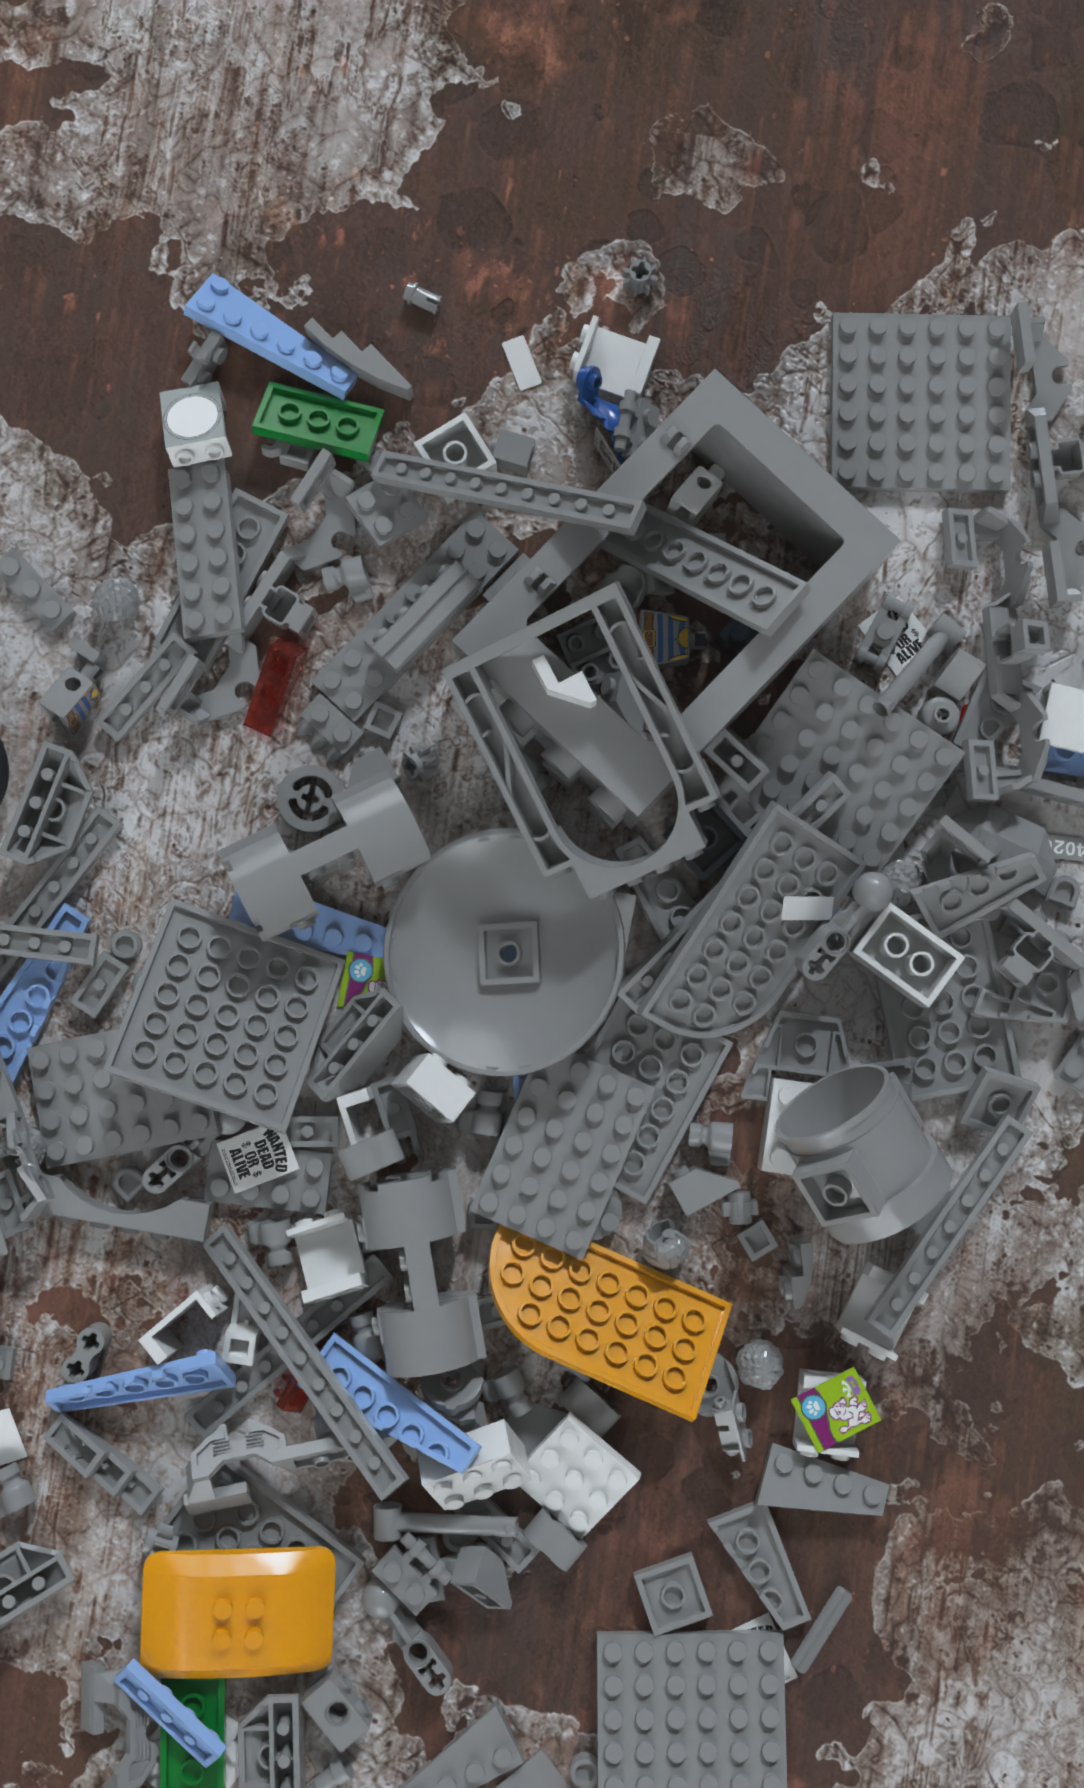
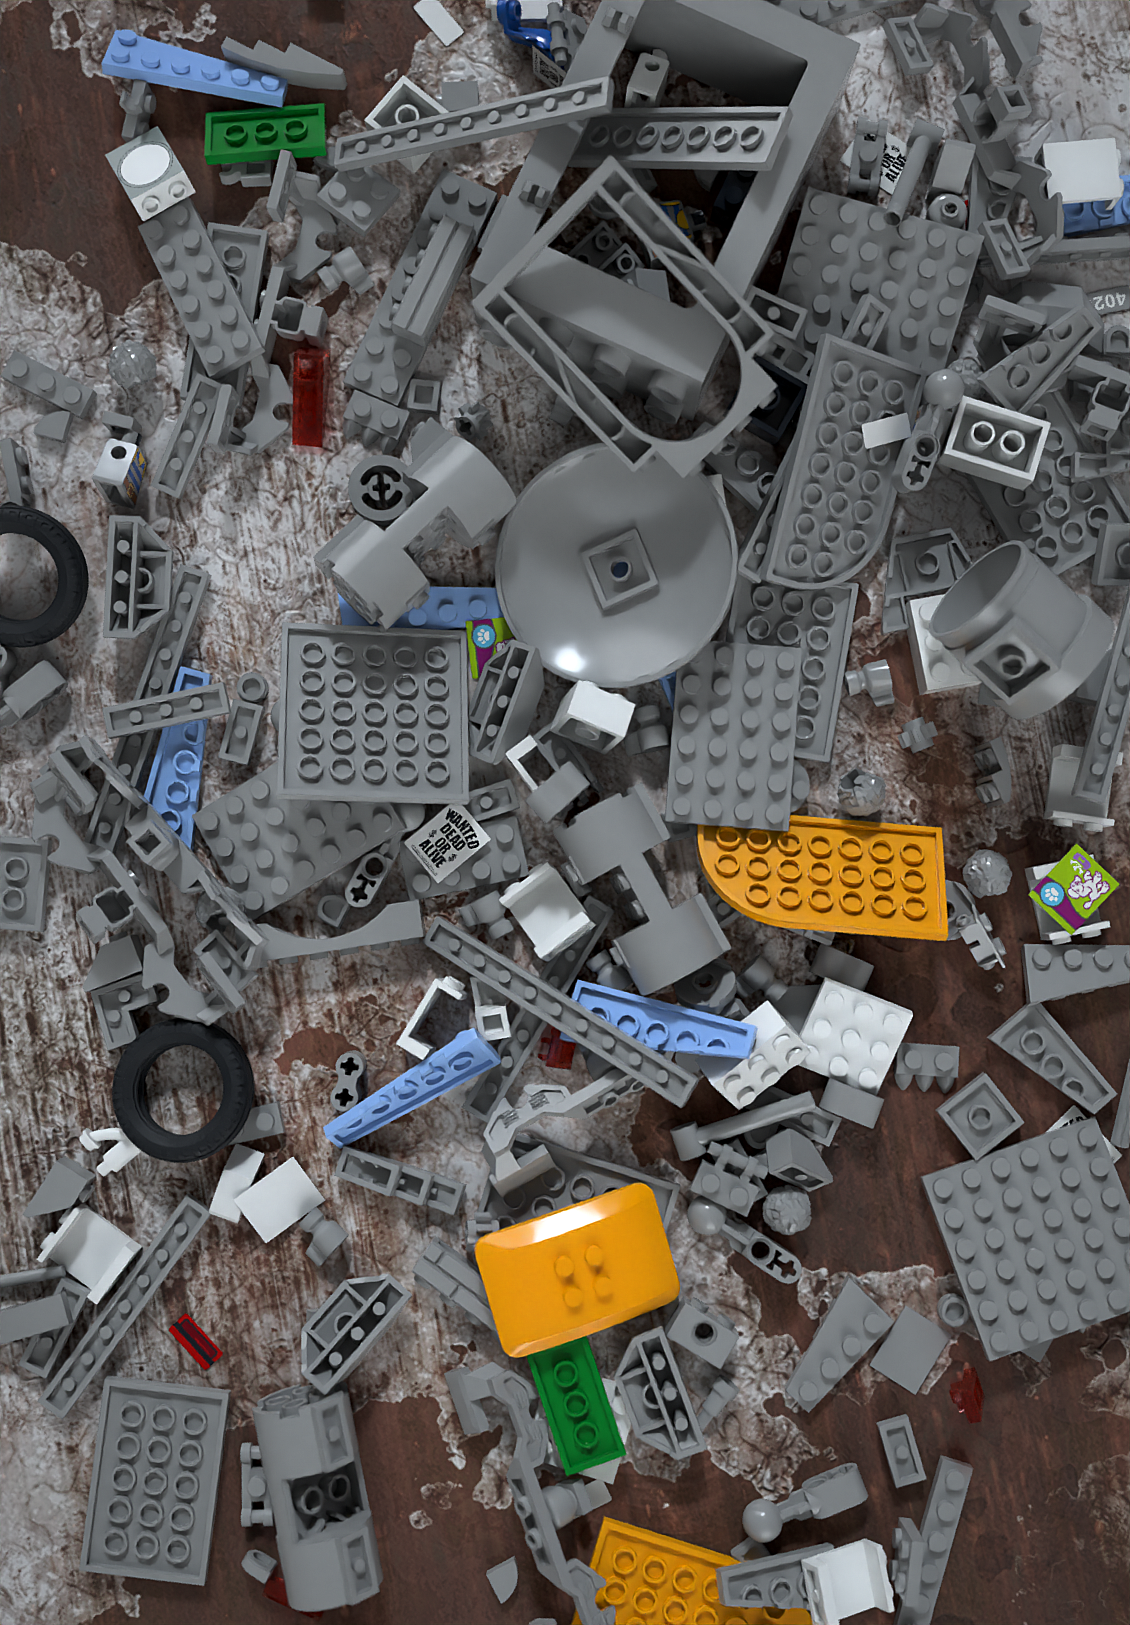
camera: 20 degrees left, 0 degrees up
light blue plate [113,1658,227,1768] -> none
white slope [532,654,597,708] -> none
light grey slope [667,1165,741,1216] -> none
light grey plate [735,1218,778,1262] -> none
none -> light grey tile [33,411,74,443]
none -> light grey brick [411,1236,500,1343]
none -> light grey piece [762,1185,812,1235]
none -> light grey plate [894,1042,959,1093]

